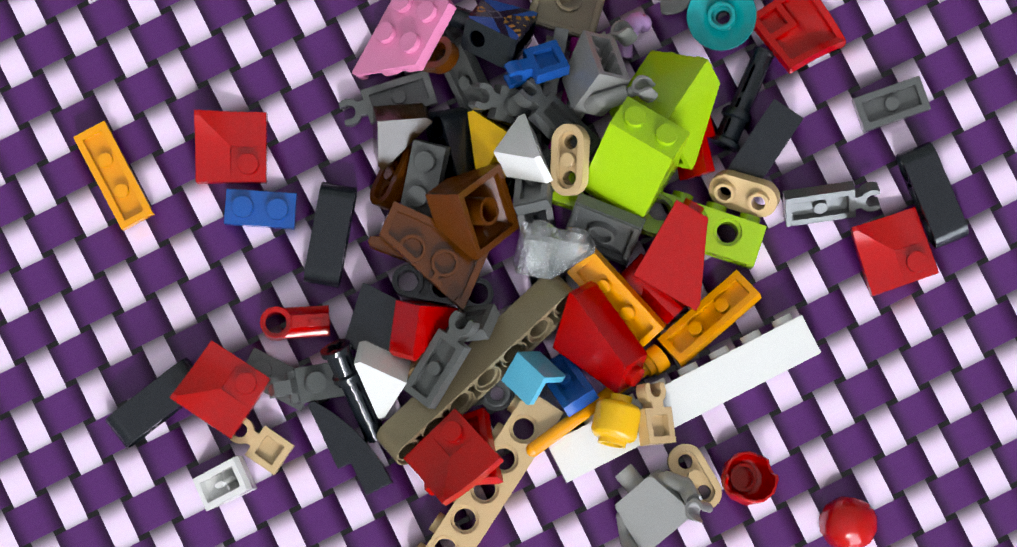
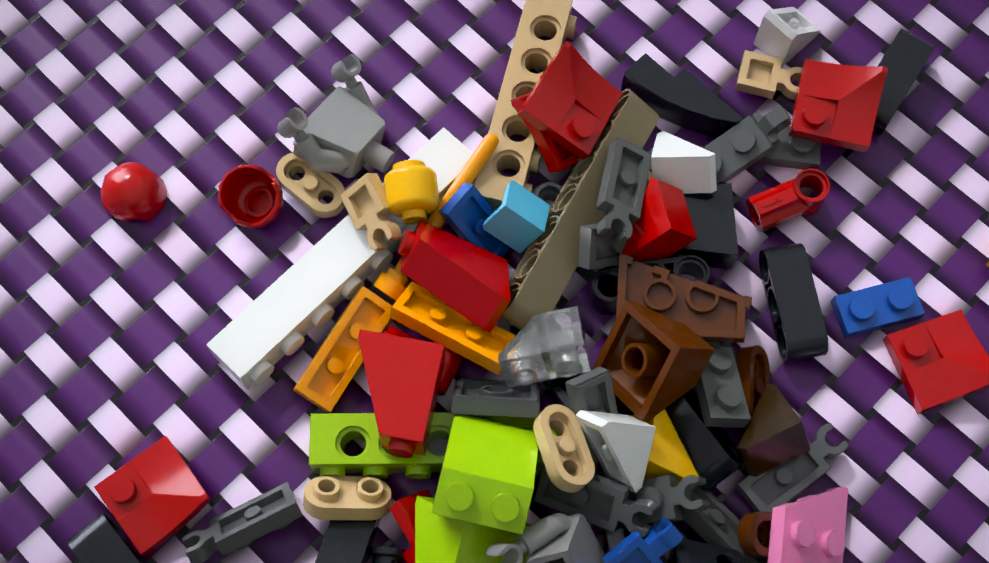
camera: 160 degrees right, 15 degrees down
black pin [320,338,382,443] -> none

